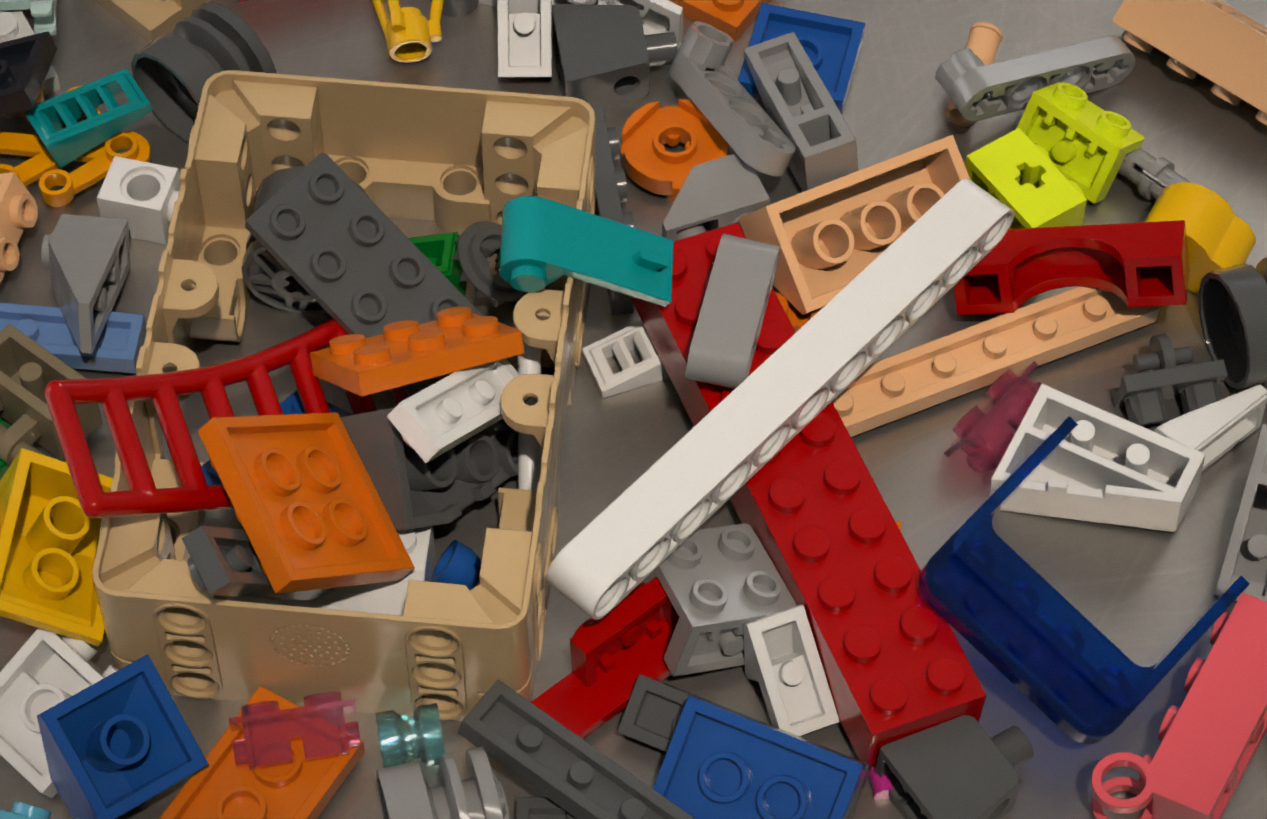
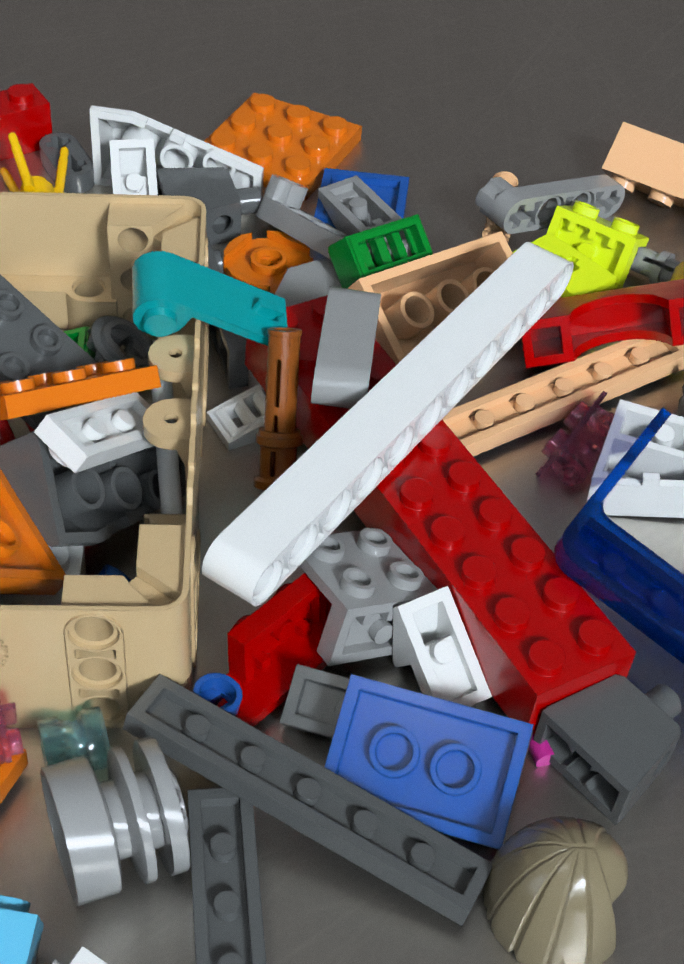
camera: 10 degrees left, 10 degrees down
none -> blue hinge [193,673,243,717]
none -> dark orange pin [253,327,303,491]
none -> green slope [328,214,433,289]

